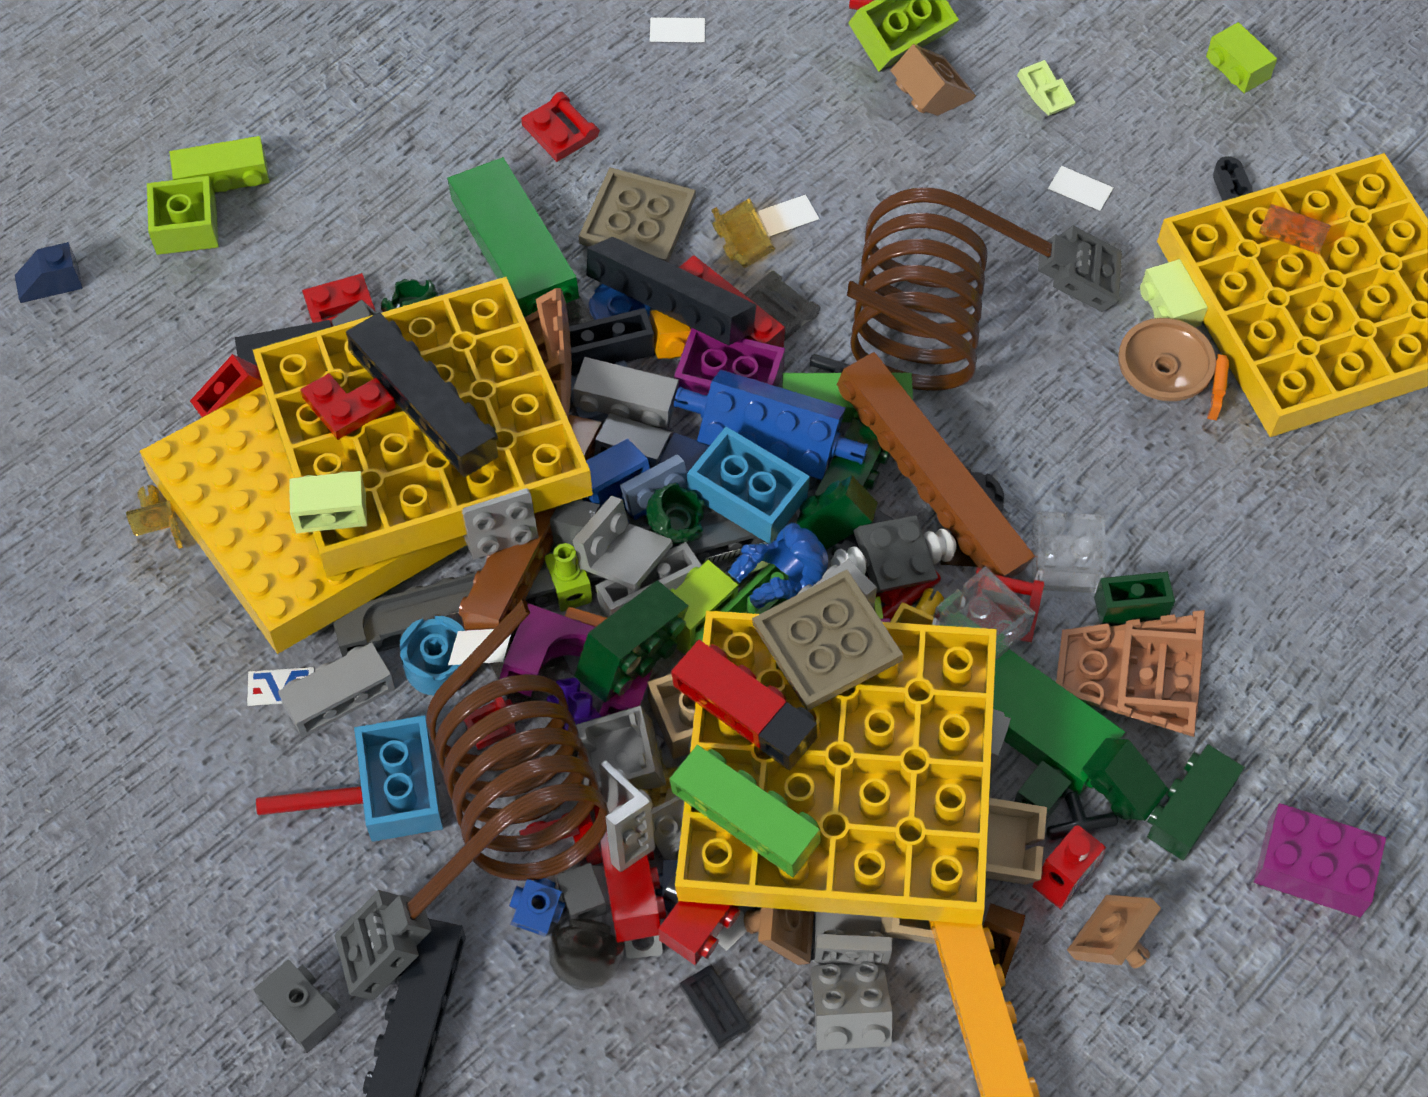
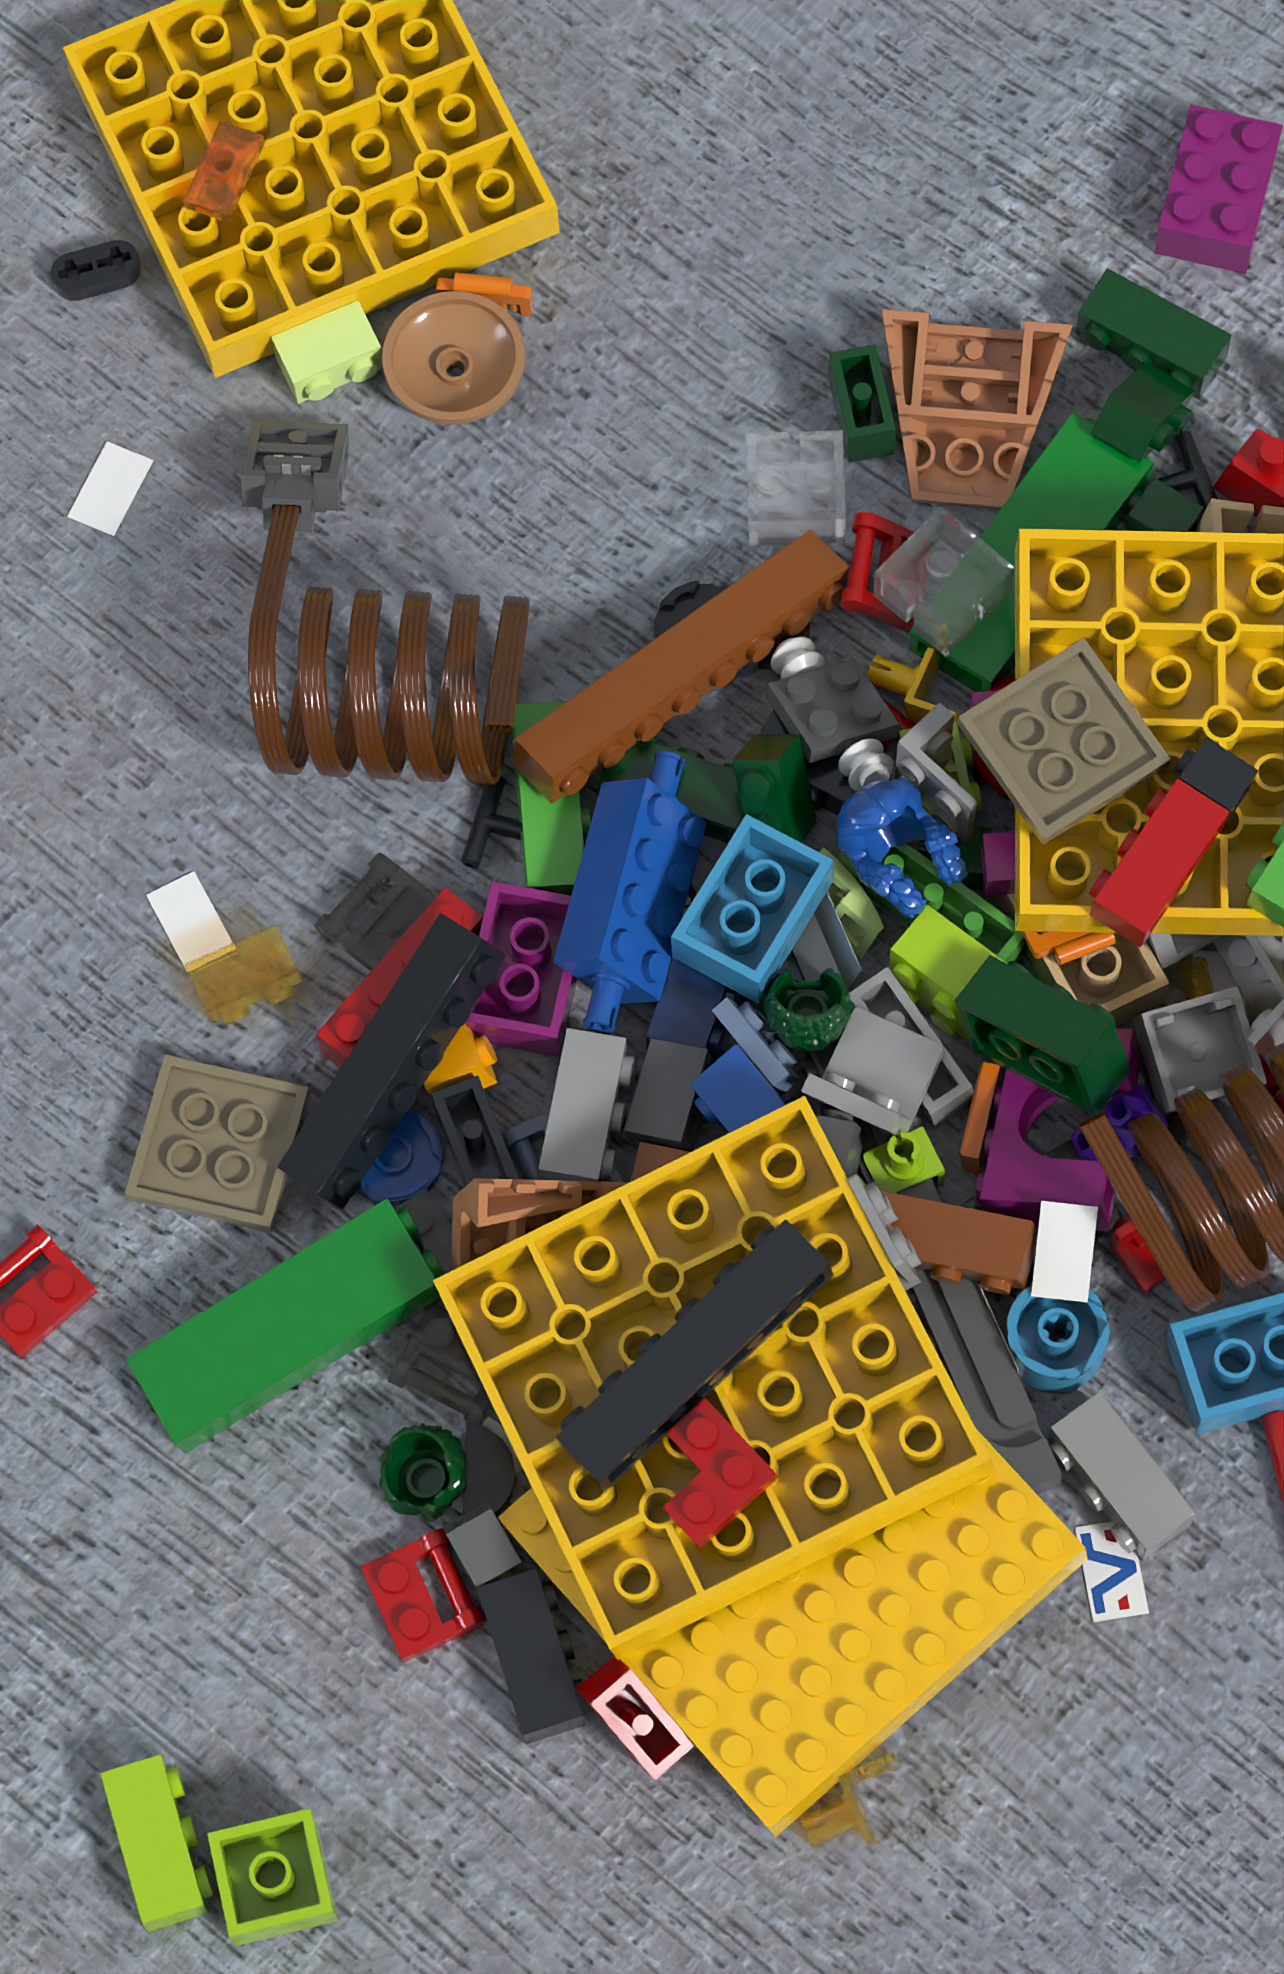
camera: 90 degrees left, 10 degrees up
yellowish green brick [289,471,367,533] -> none

